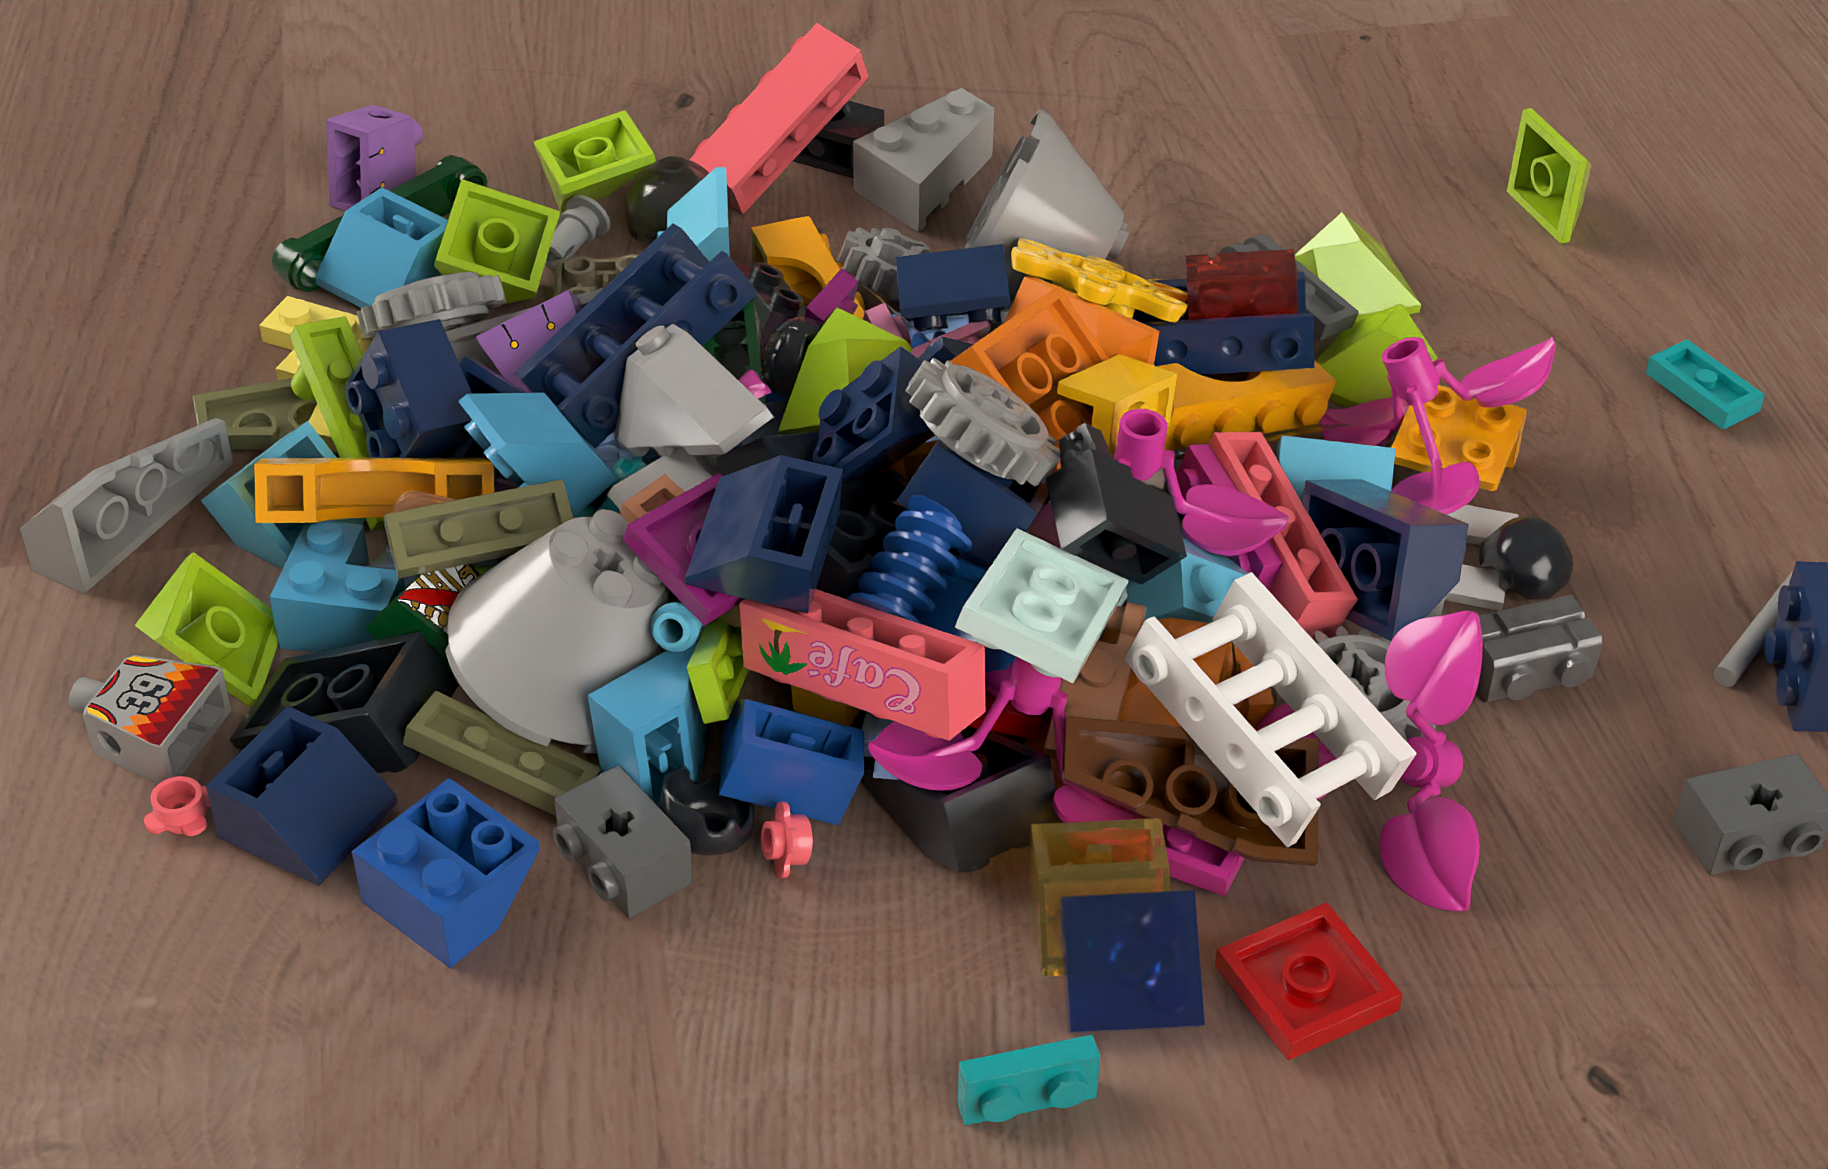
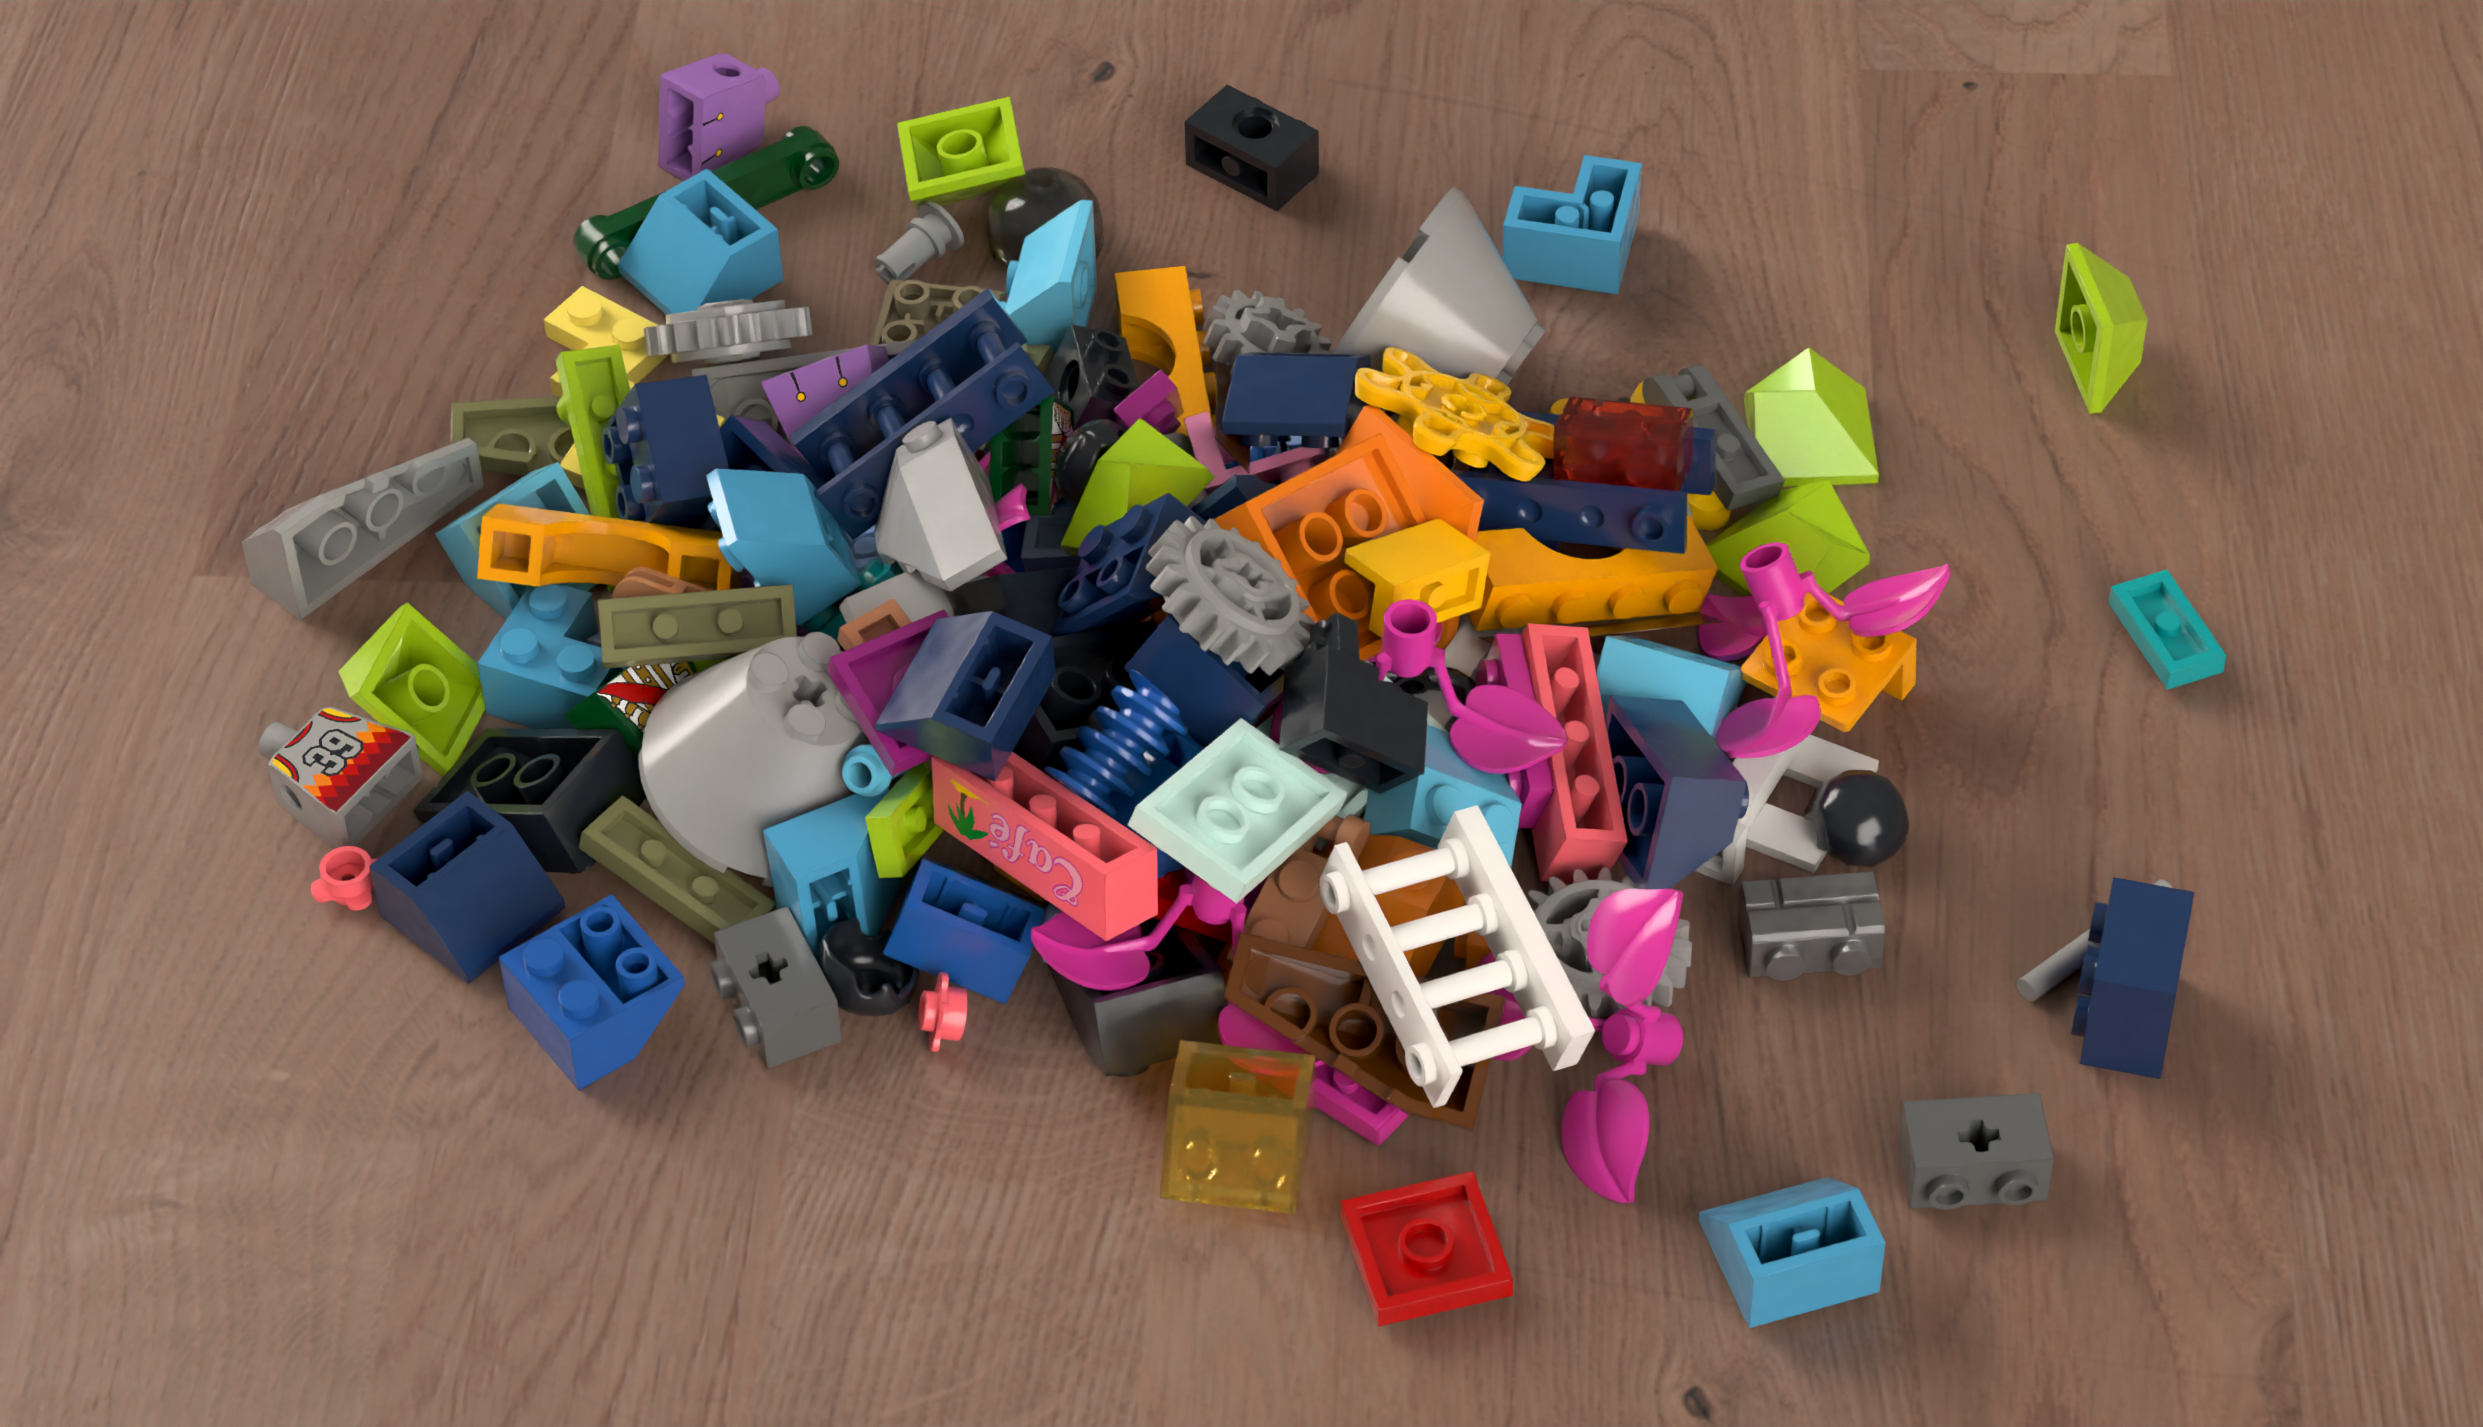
camera: 15 degrees right, 5 degrees up
lime slope [434,179,561,305] -> none
coral brick [689,23,869,215] -> none
light grey wedge [853,88,994,233] -> none
teal plate [957,1035,1101,1125] -> none
clear blue plate [1060,890,1205,1033] -> none
none -> dark azure brick [1502,155,1642,294]
none -> dark azure slope [1698,1177,1886,1328]

